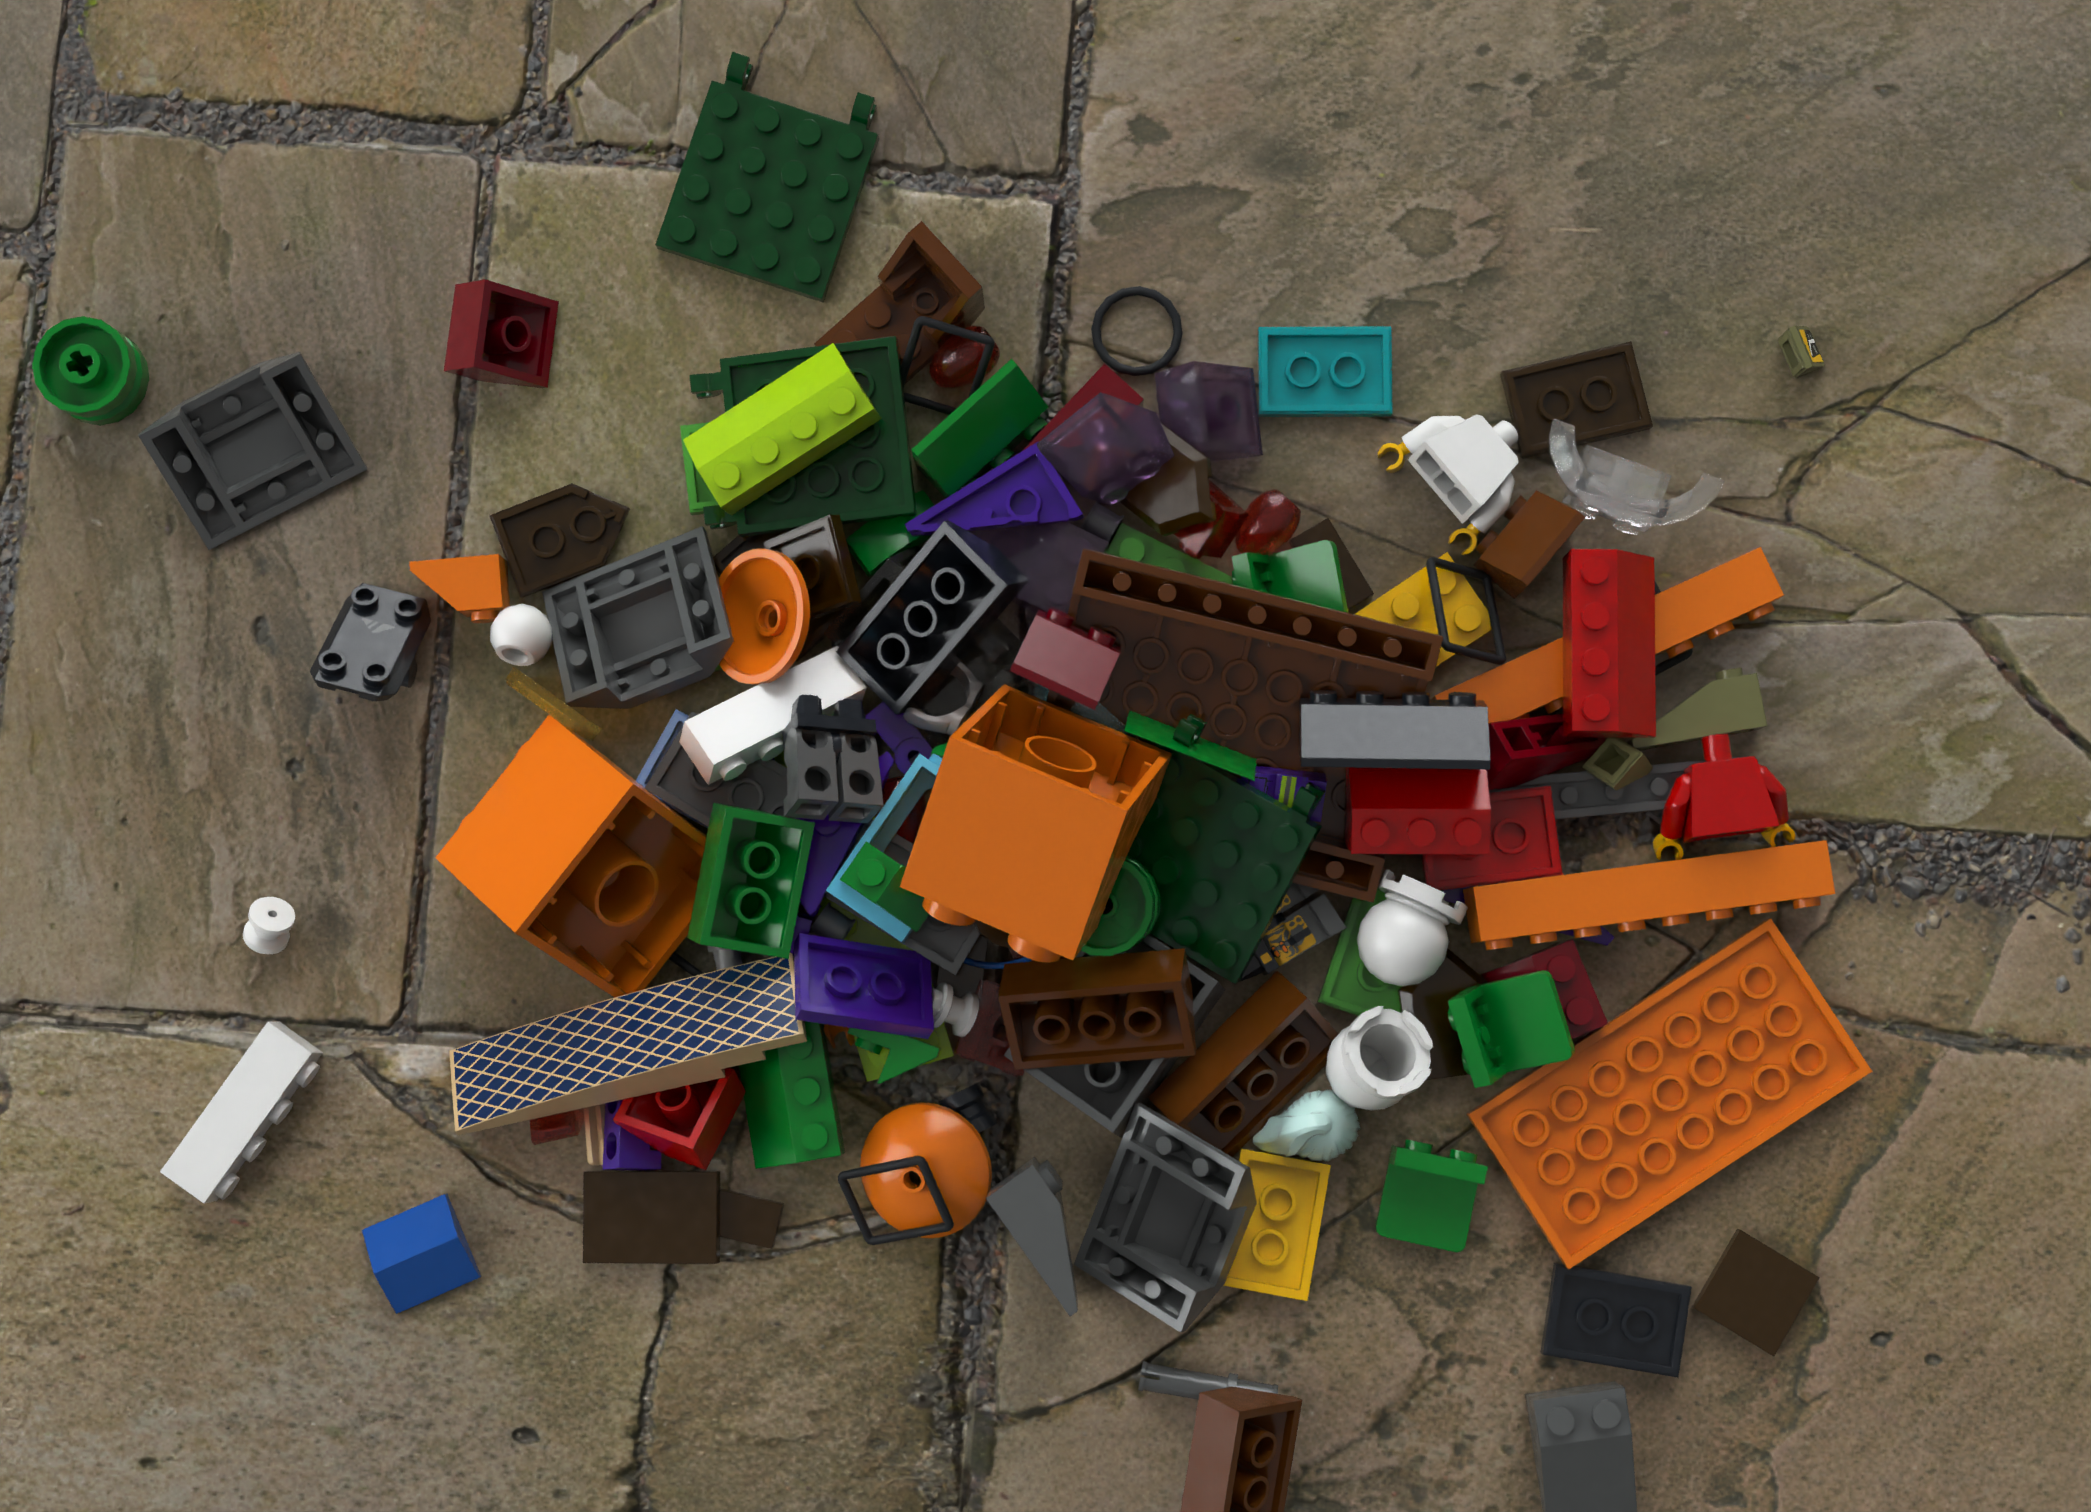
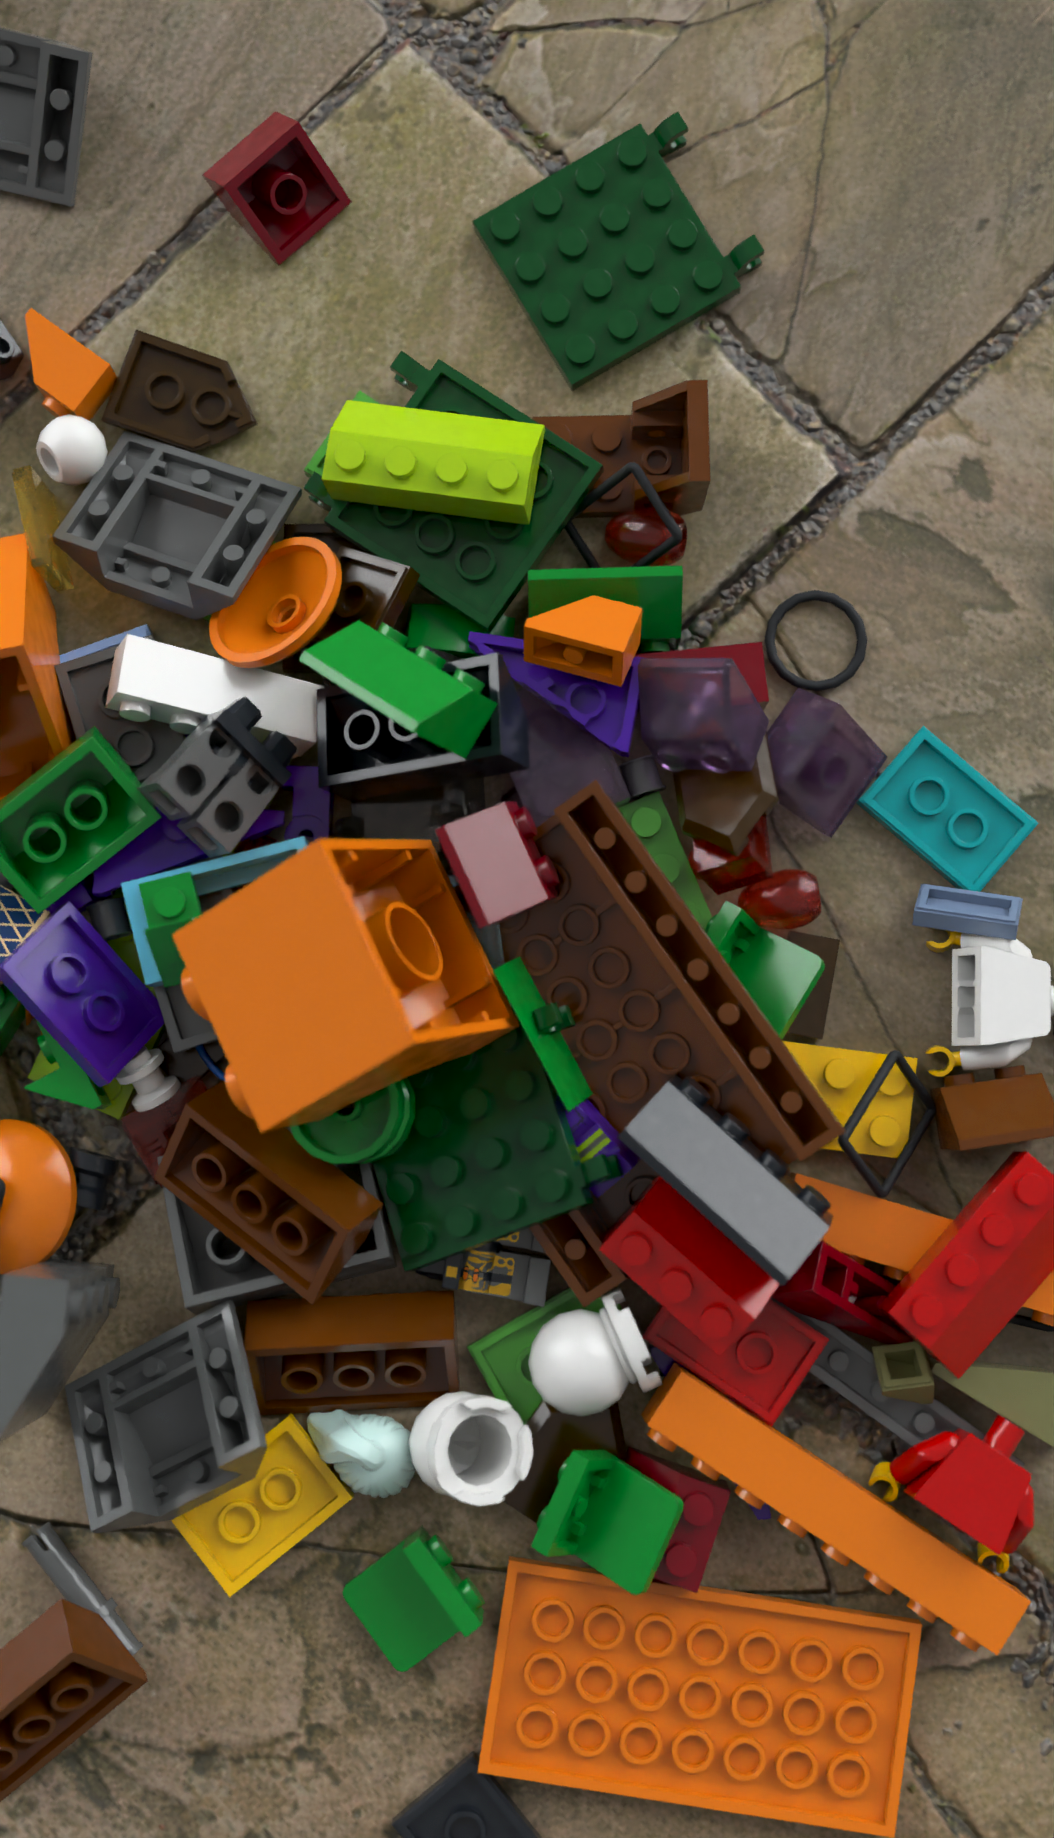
camera: 40 degrees right, 0 degrees up
light grey cap [903,662,985,736] -> none
none -> green slope [299,620,498,759]
none -> orange slope [524,595,643,687]
none -> sand blue tile [912,884,1023,940]

